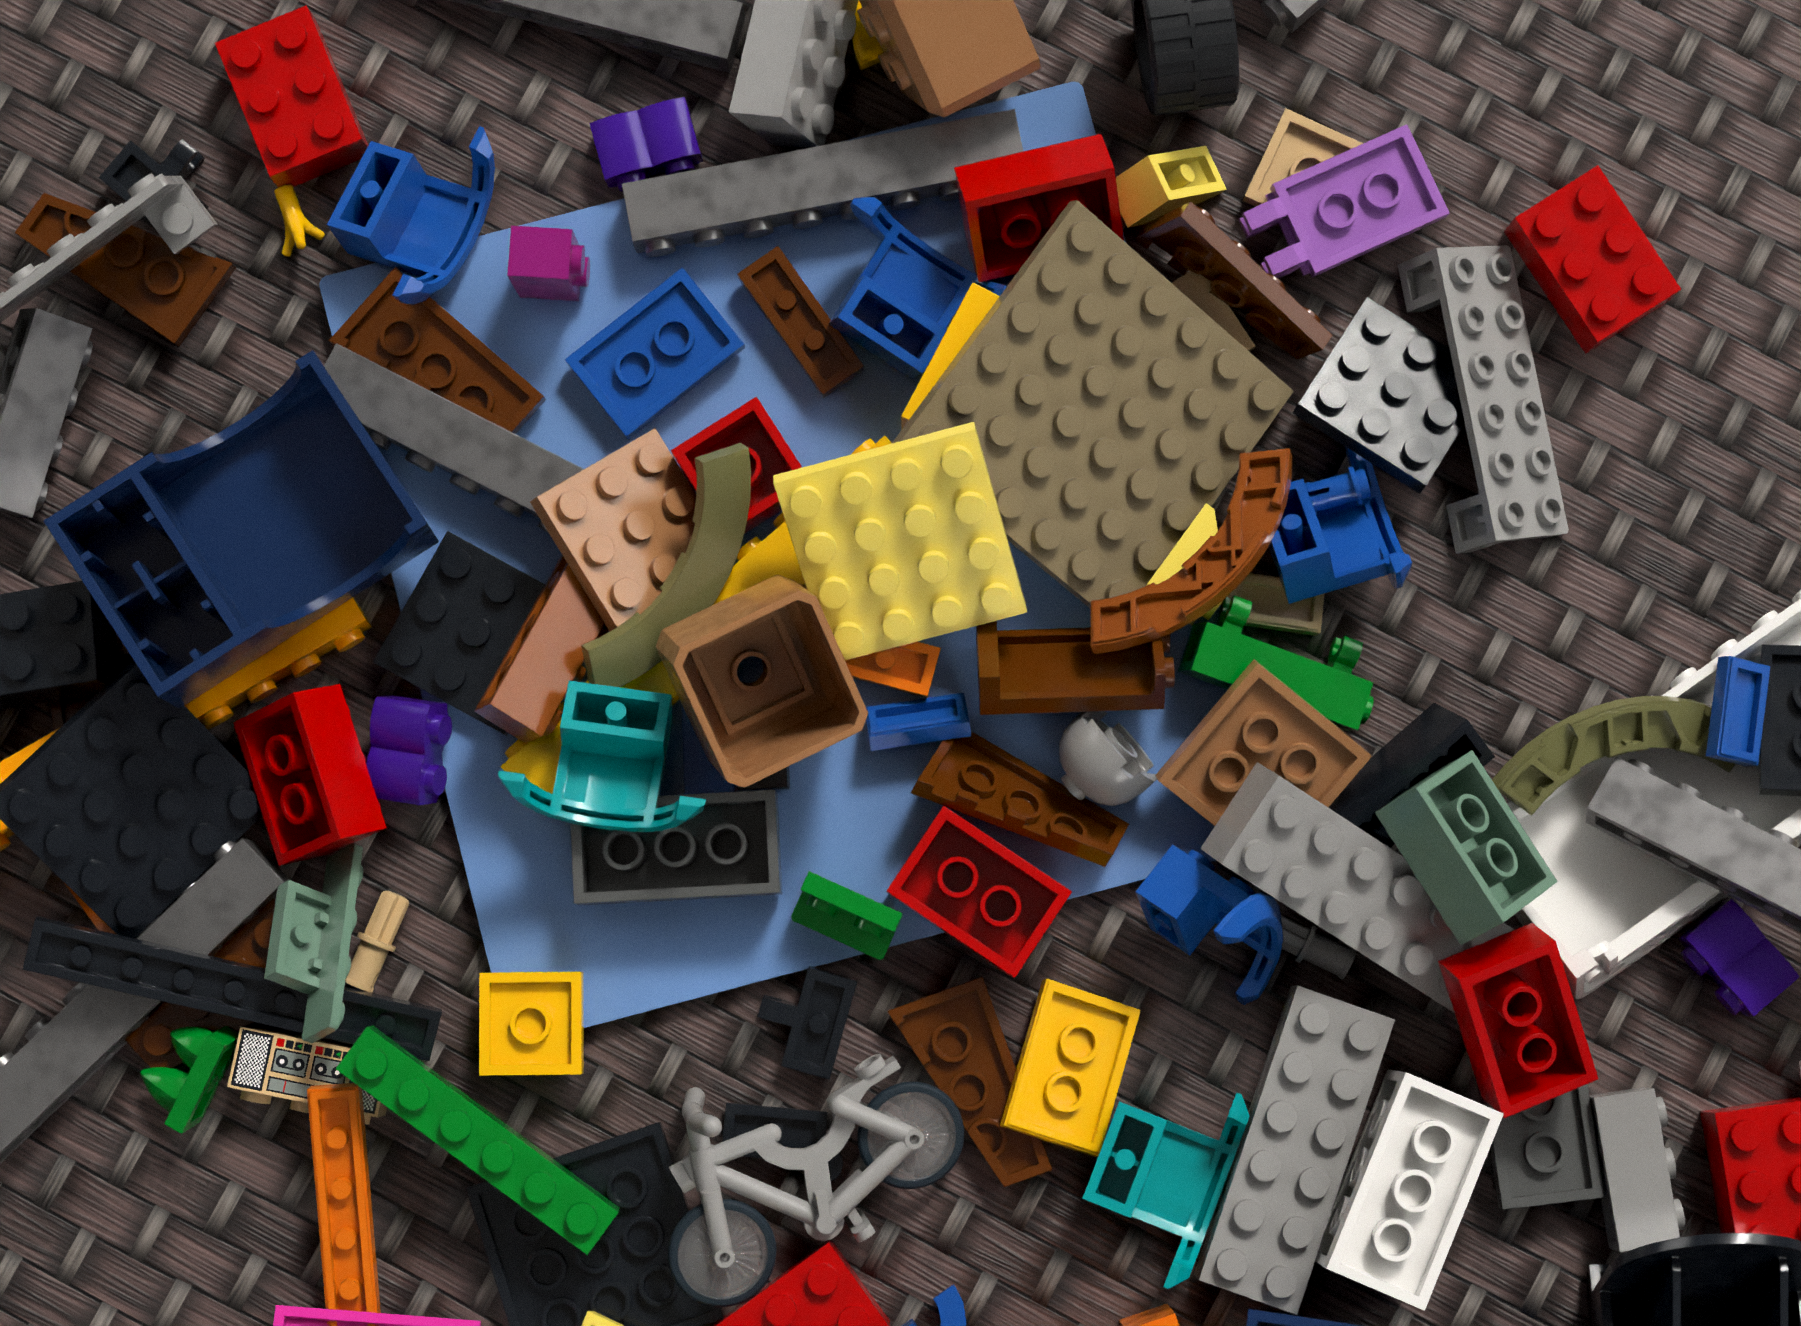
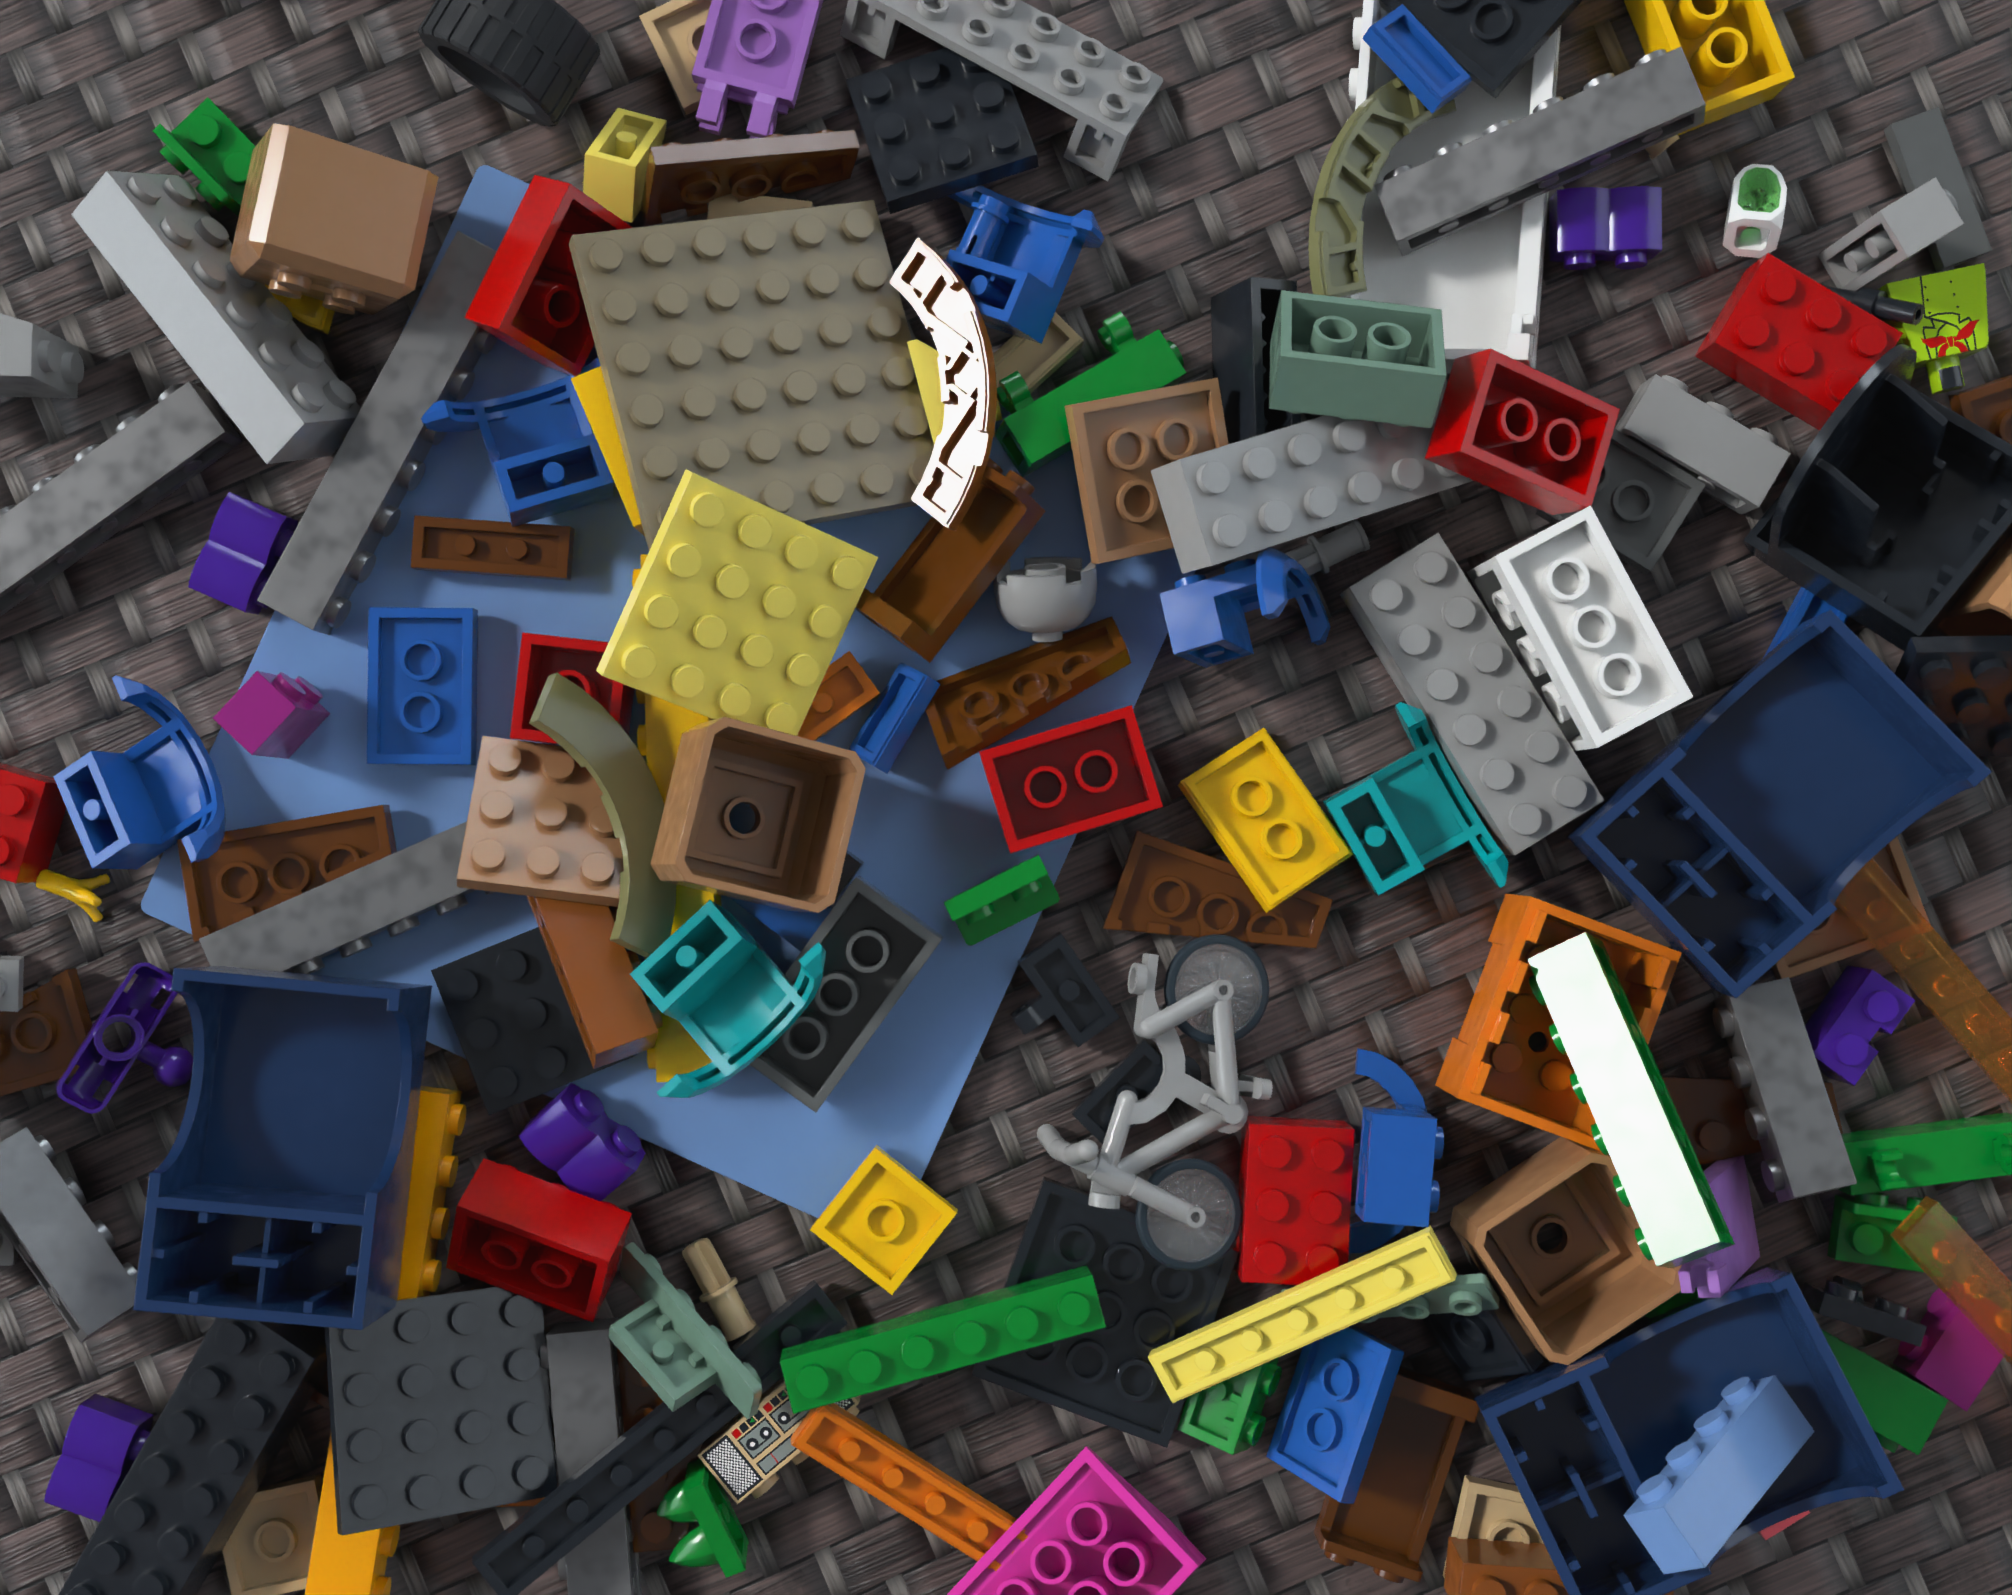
camera: 55 degrees left, 5 degrees up
none -> dark purple piece [56,962,193,1114]

